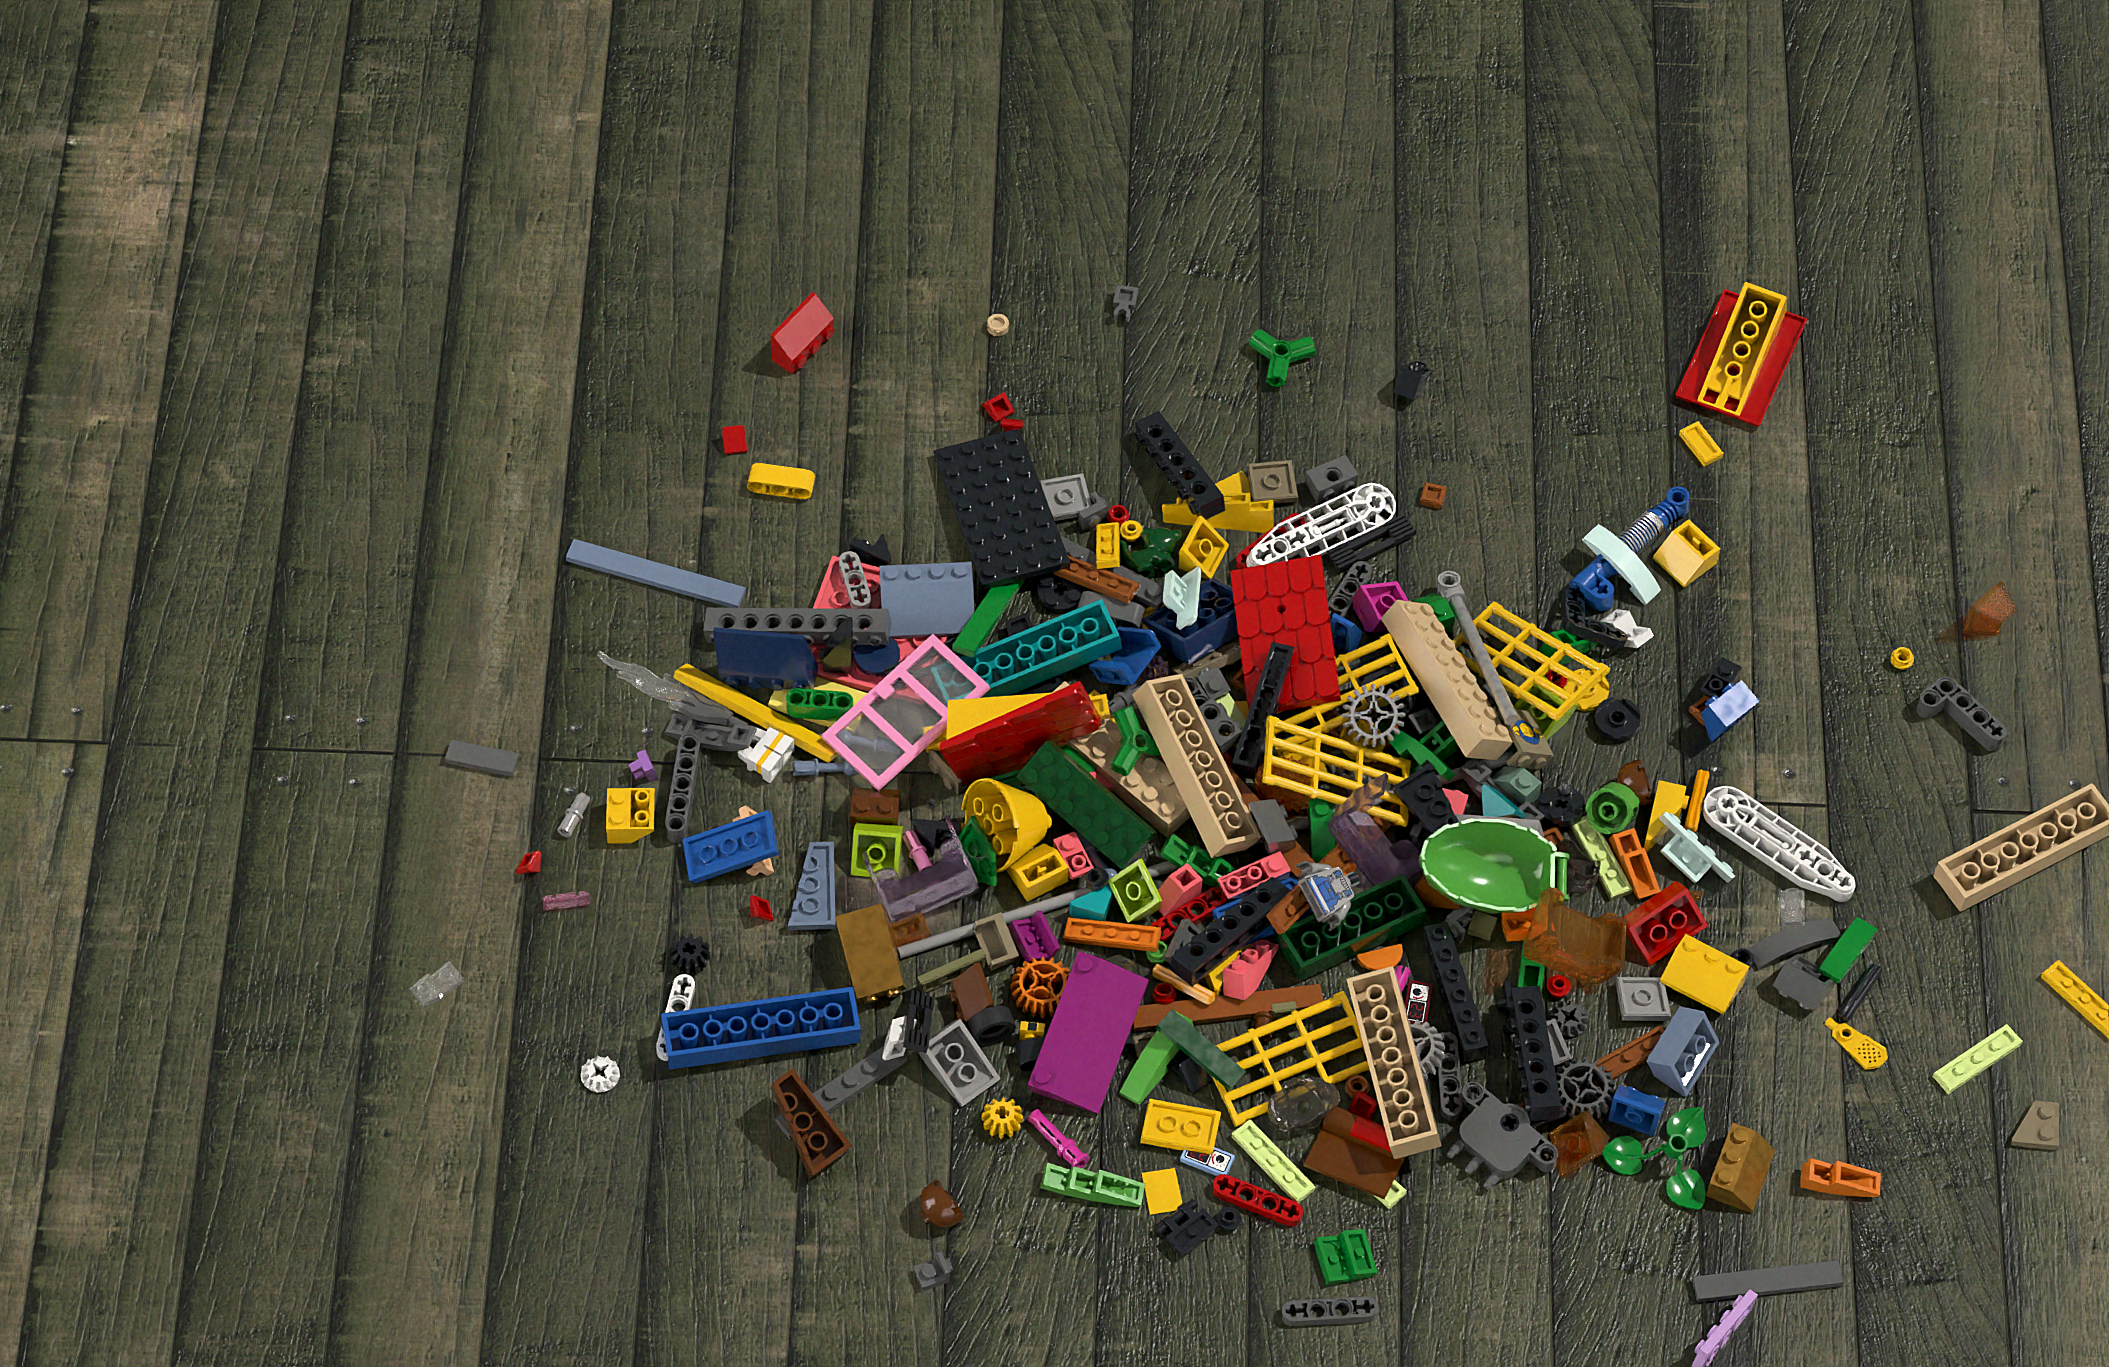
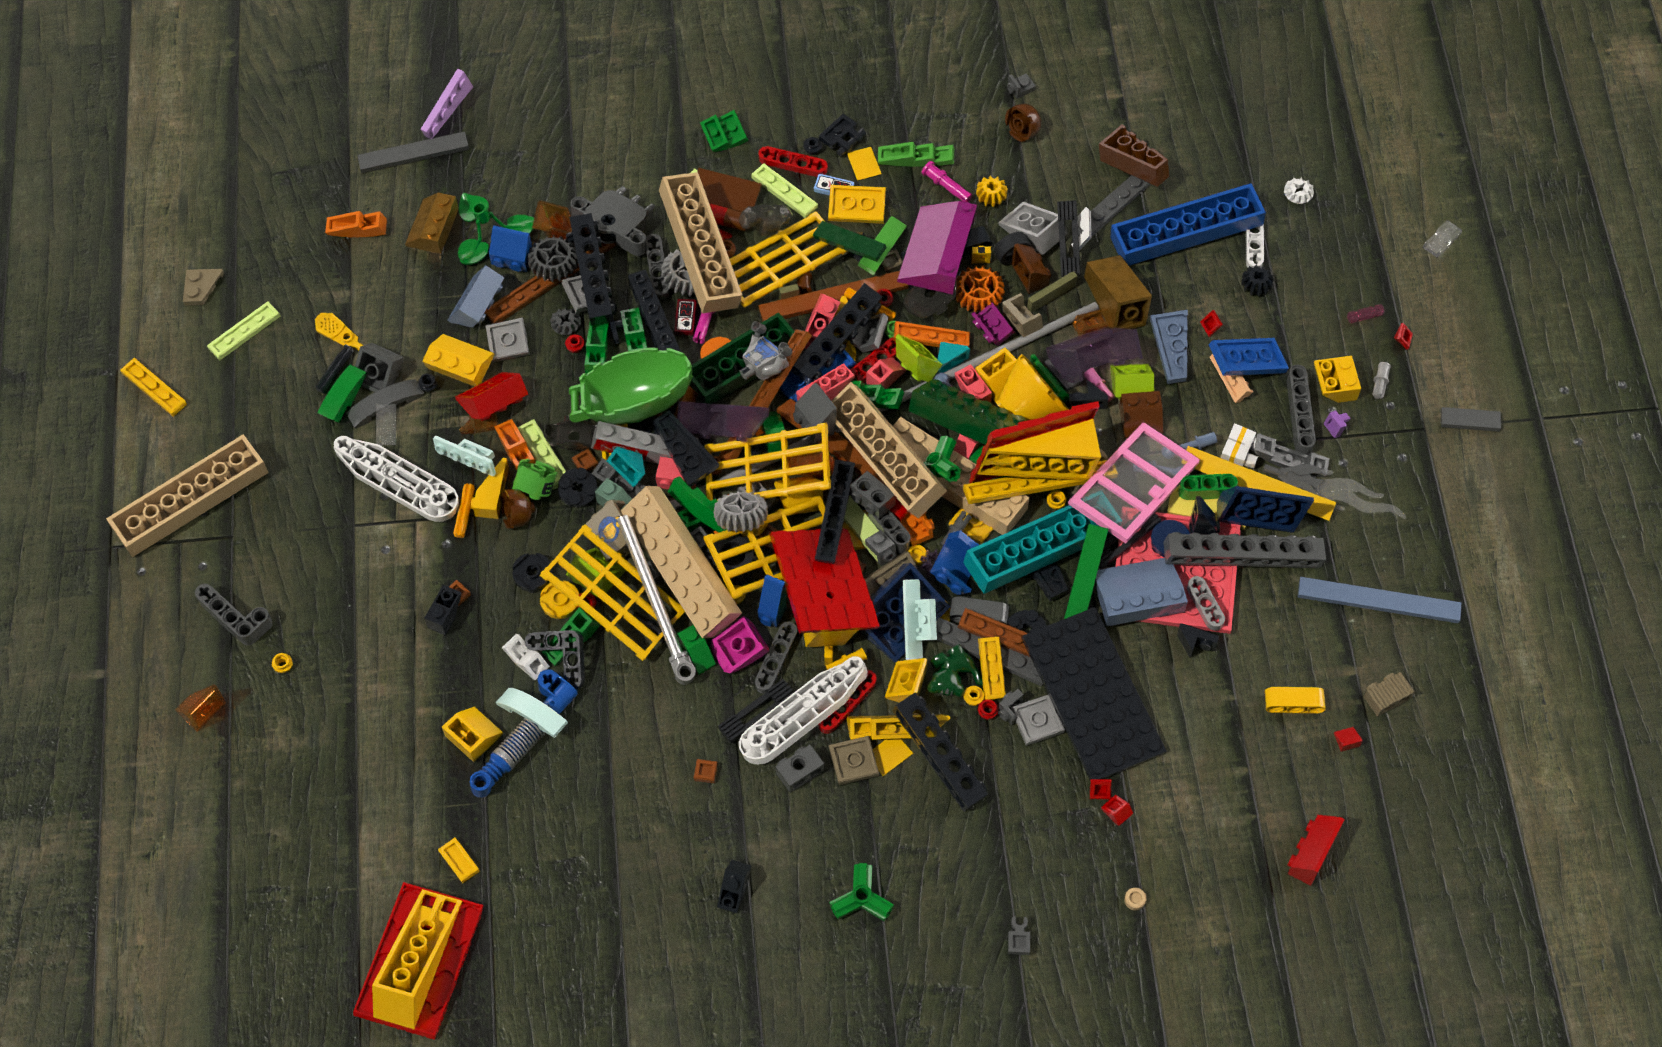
camera: 175 degrees right, 5 degrees up
black plate [1086,867,1109,891] -> none
dark grey beam [1281,1296,1378,1326] -> none
clear orange windscreen [1523,887,1627,984] -> none
slope [1701,680,1760,742] -> none
none -> green slope [620,308,647,351]
none -> dark tan brick [1364,672,1415,716]

